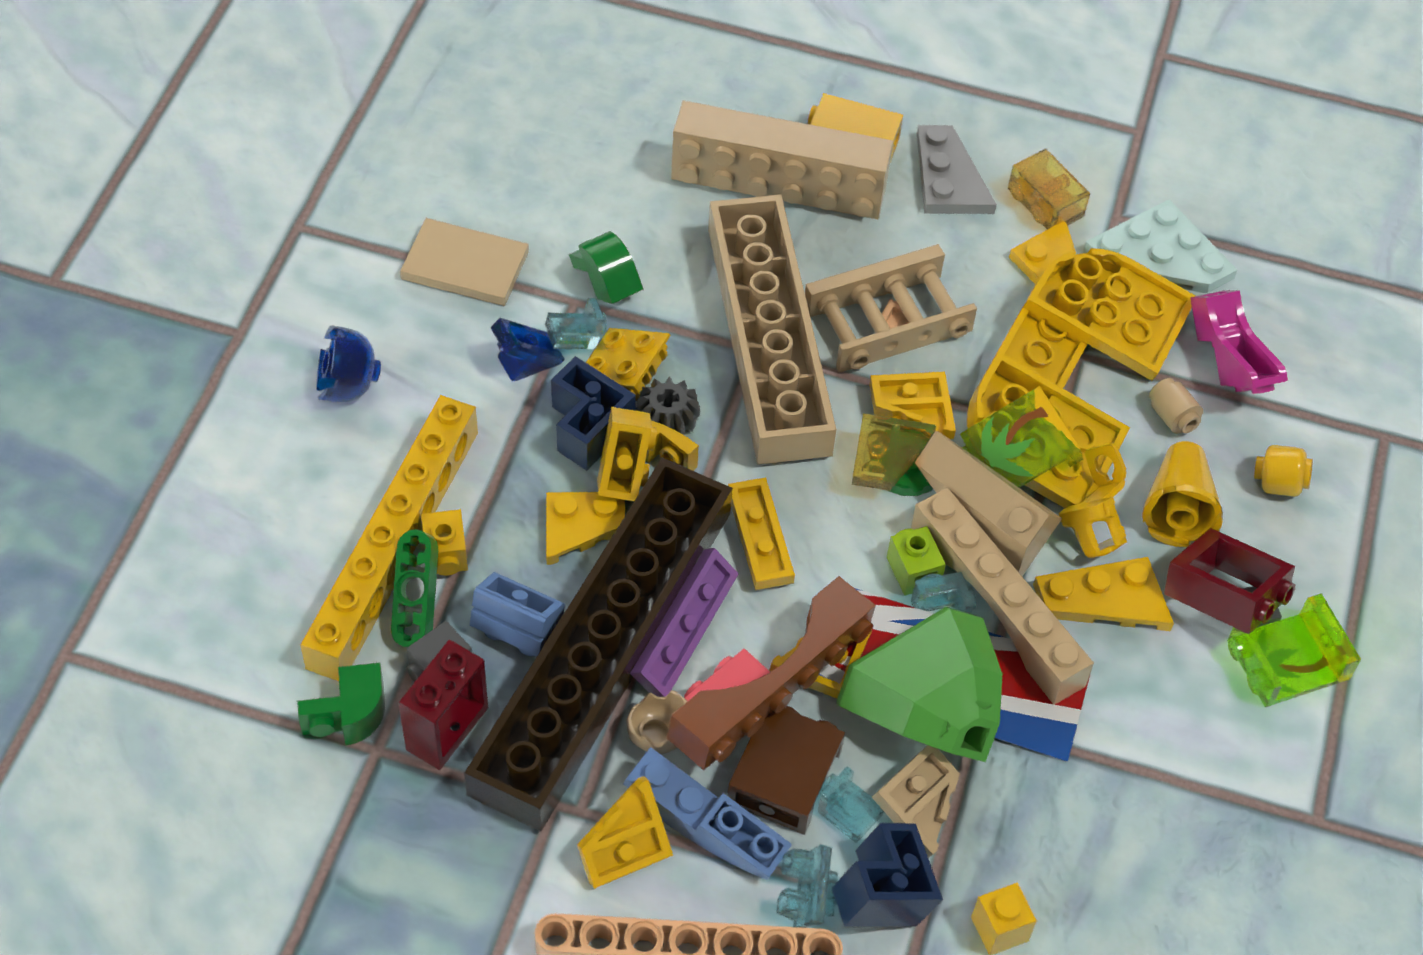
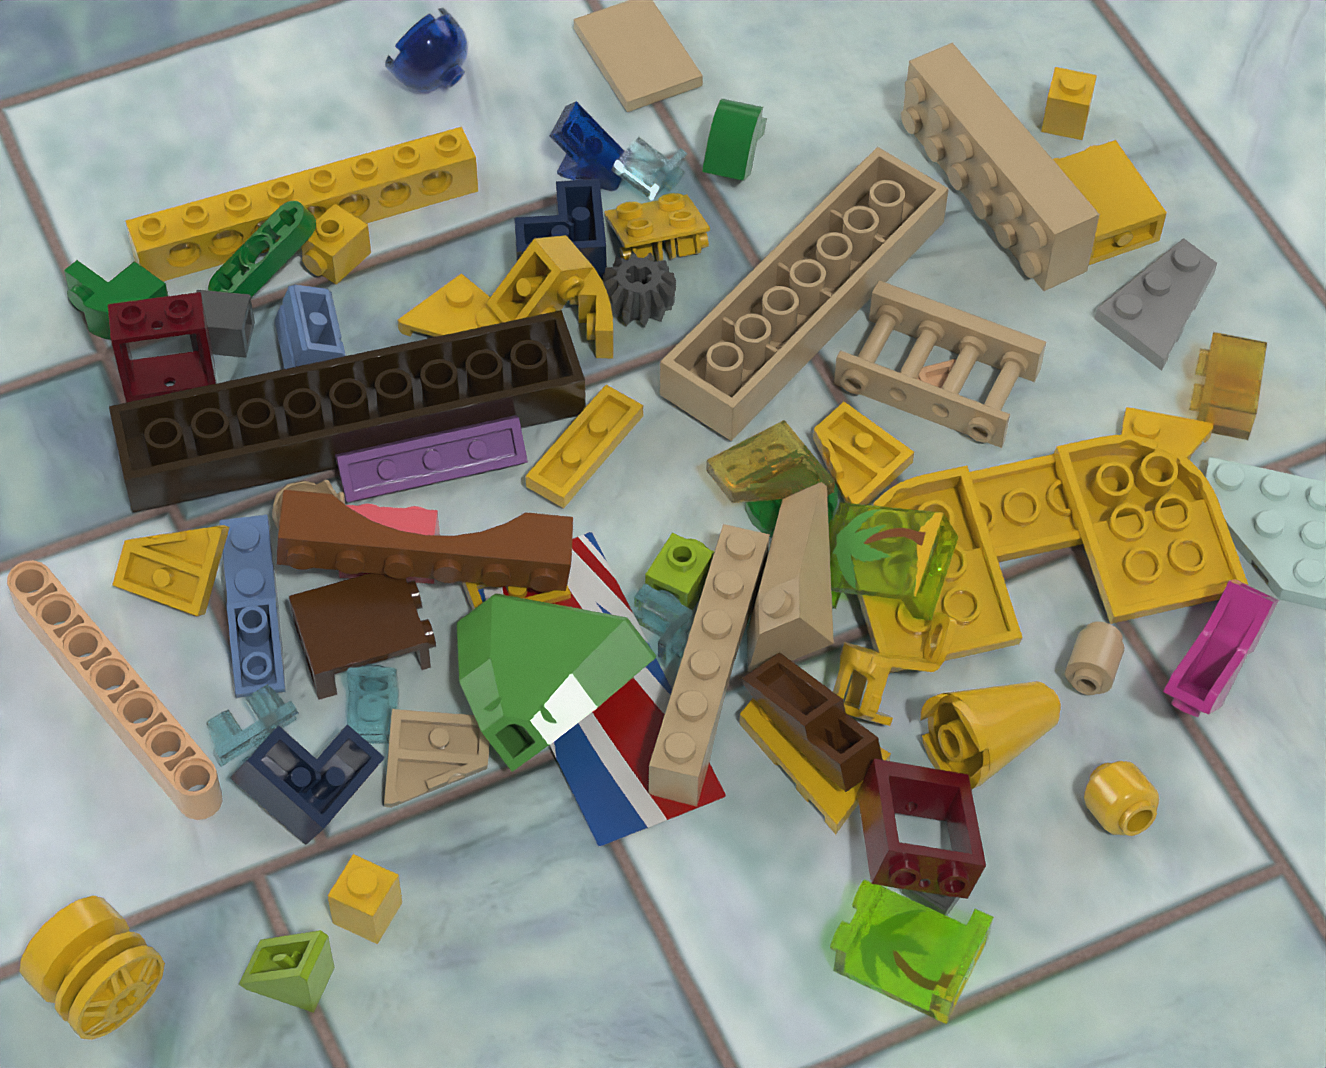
camera: 50 degrees right, 0 degrees up
none -> reddish brown slope [742,652,883,792]
none -> yellow brick [1041,67,1097,140]

